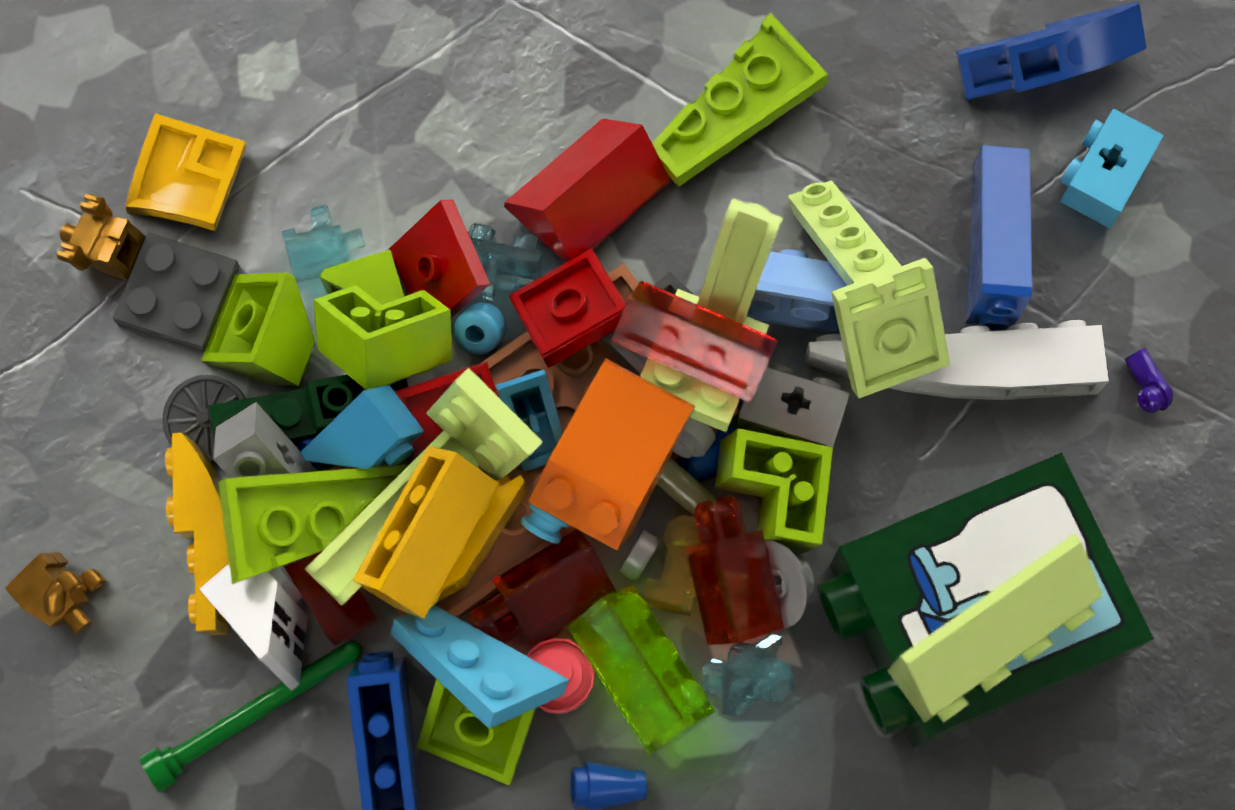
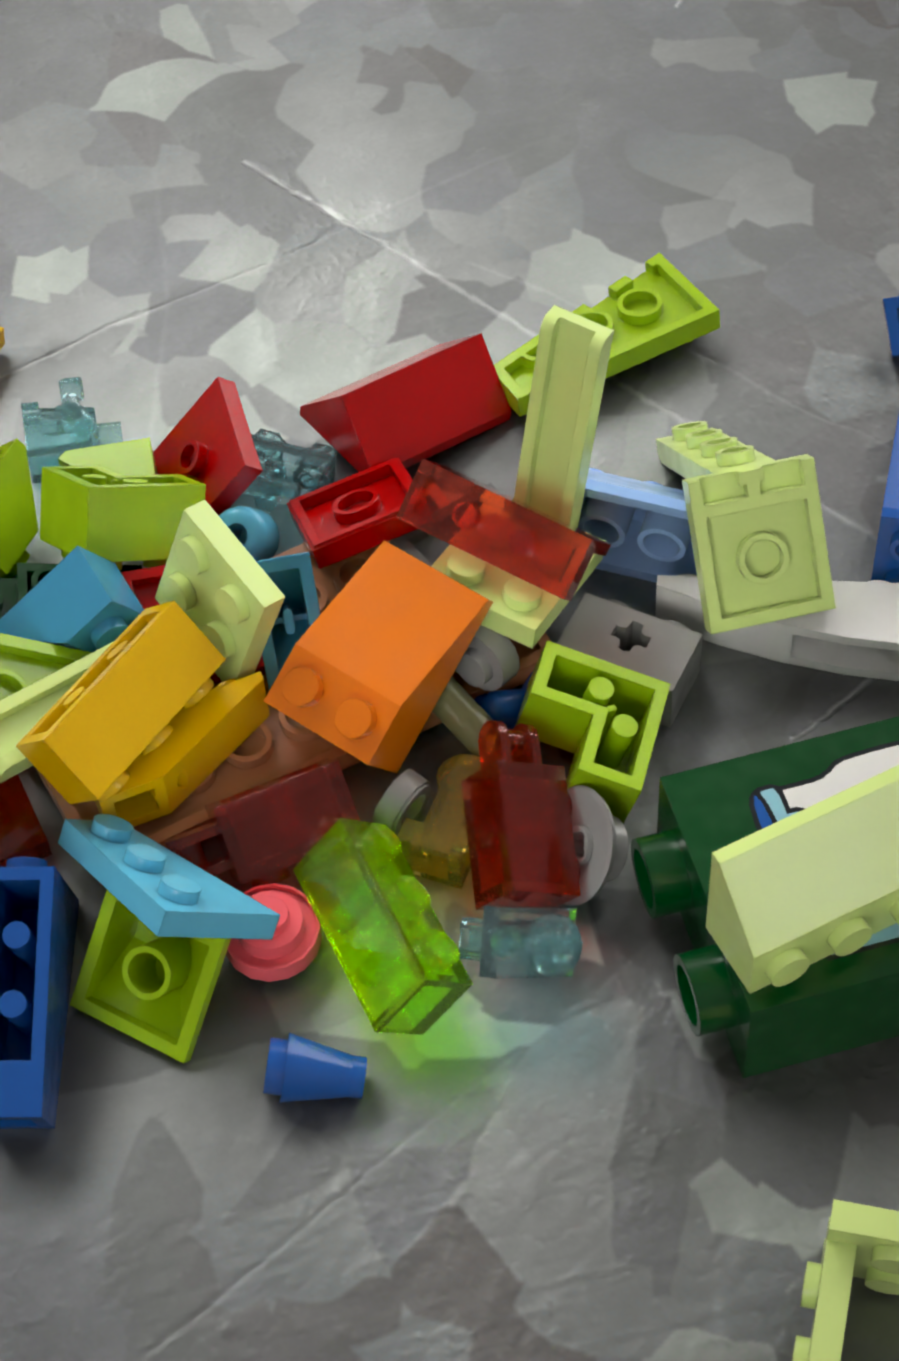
camera: 10 degrees right, 20 degrees down
medium azure bush [520,504,569,544] -> none

